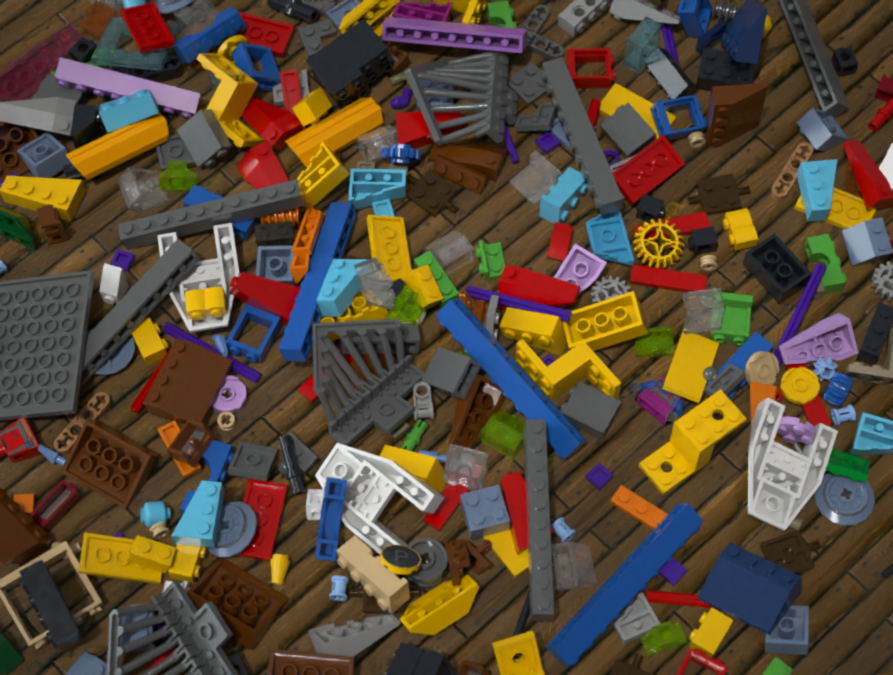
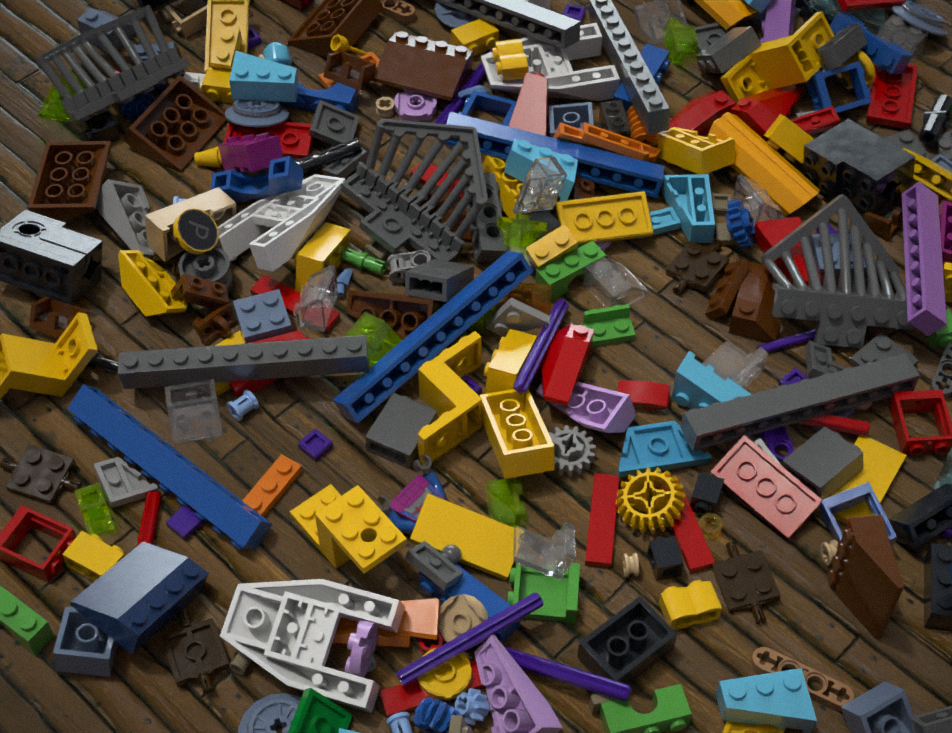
camera: 85 degrees right, 10 degrees down
none -> magenta wedge [218,133,283,172]
none -> yellow hinge [330,34,370,55]
none -> dark purple axle [396,592,544,686]
none -> dark grey beam [817,23,867,70]

